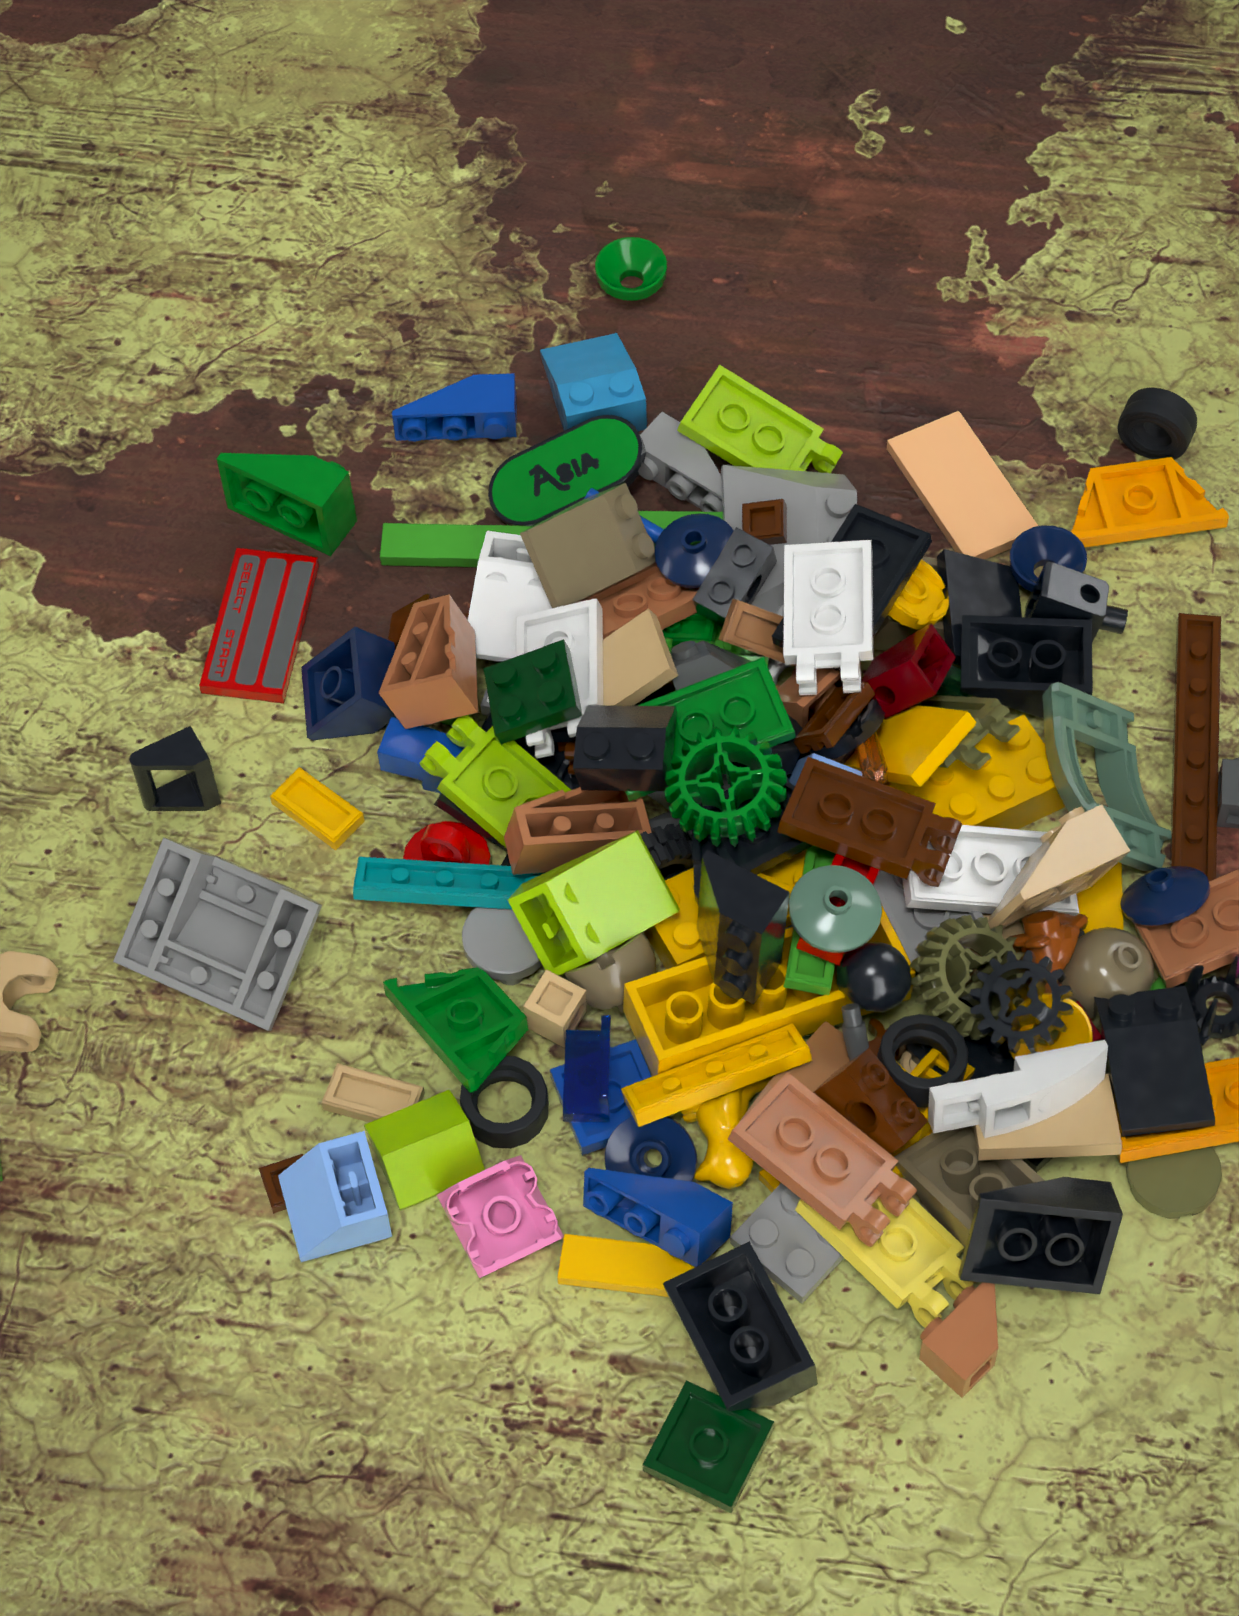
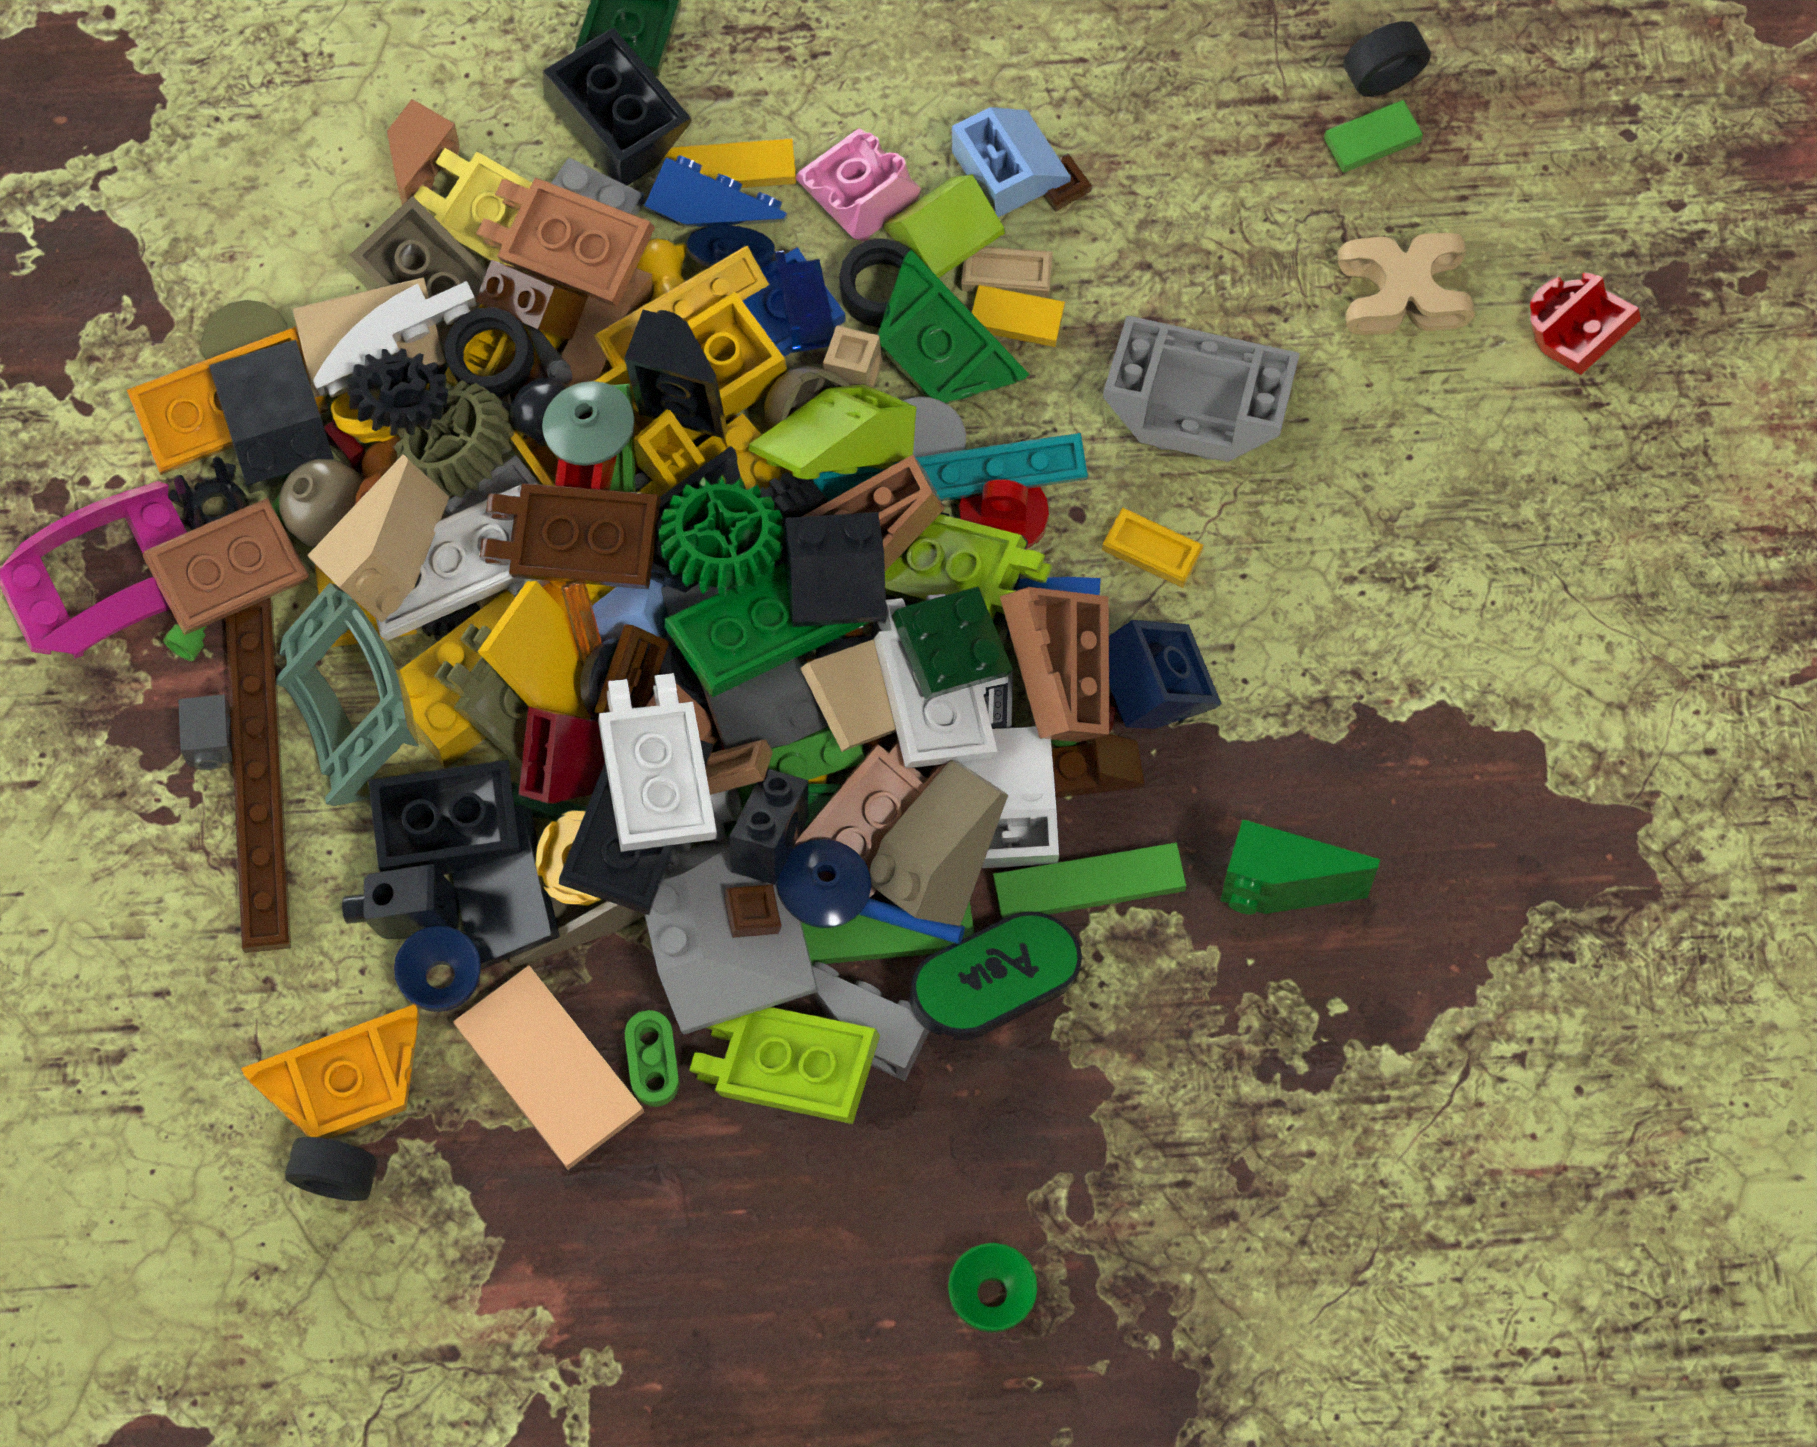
camera: 165 degrees right, 10 degrees up
black tile [129,726,221,811] -> none
tile [199,548,319,703] -> none
blue slope [392,373,517,442] -> none
dark azure slope [540,333,647,431] -> none
black slope [958,1177,1123,1294] -> none
dark blue dish [1121,866,1210,926] -> none
none -> bright green plate [625,1010,679,1107]
none -> yellow tile [972,285,1065,347]

